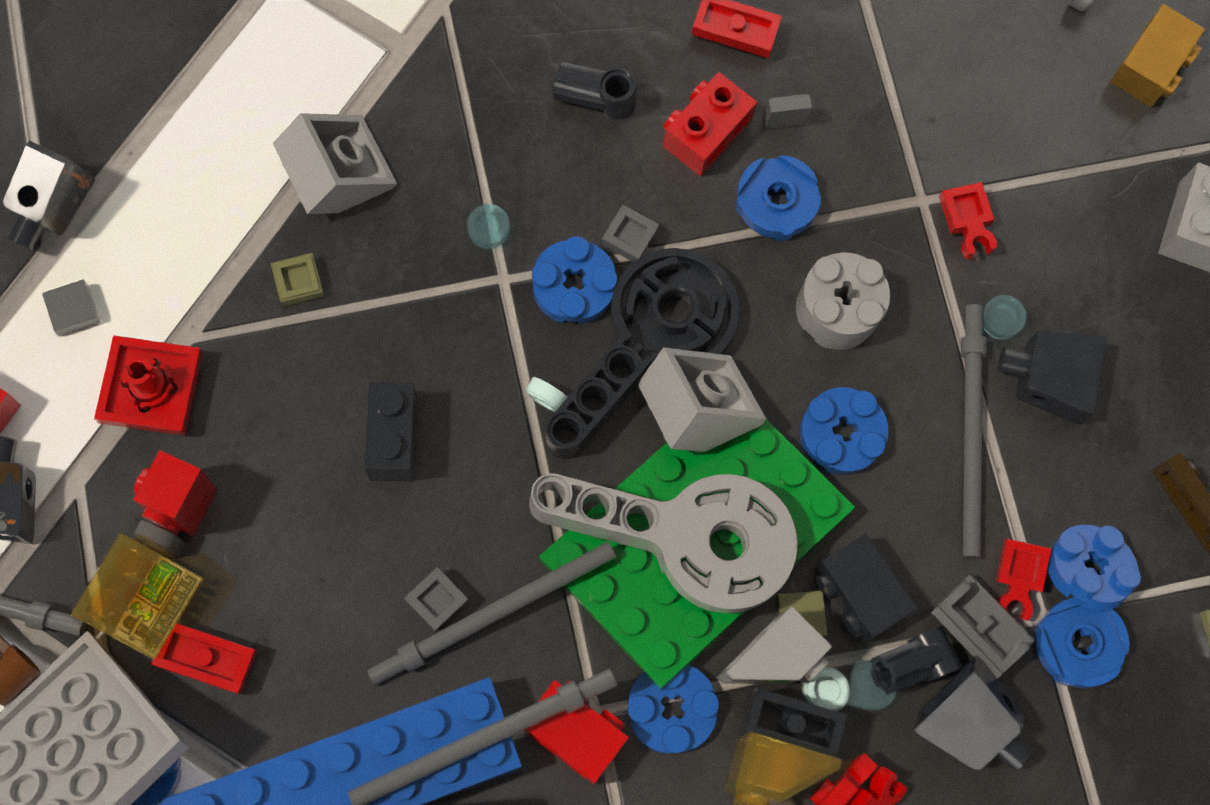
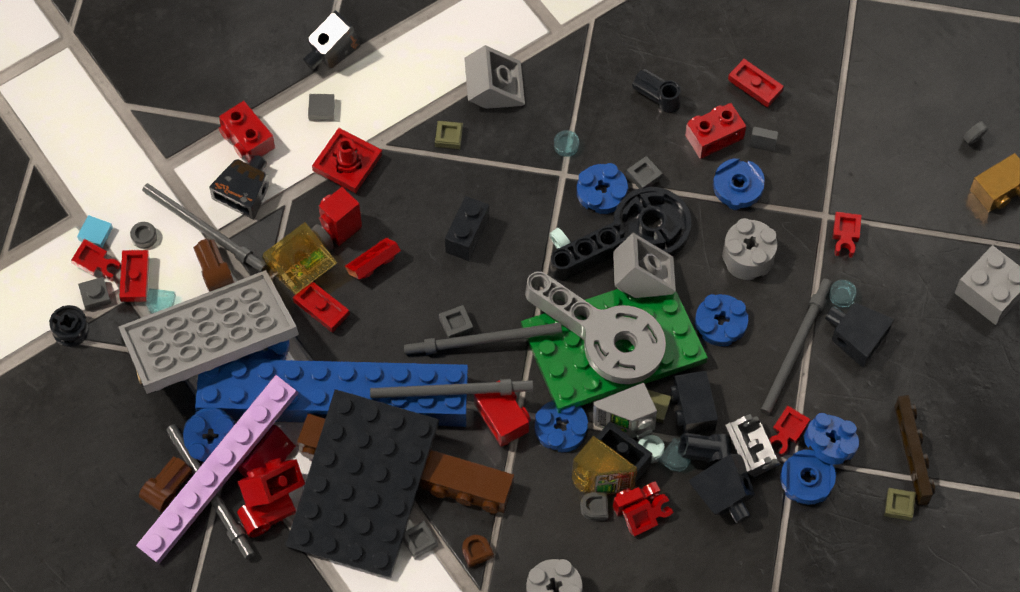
camera: 30 degrees right, 10 degrees down
none -> red plate [345,238,401,280]

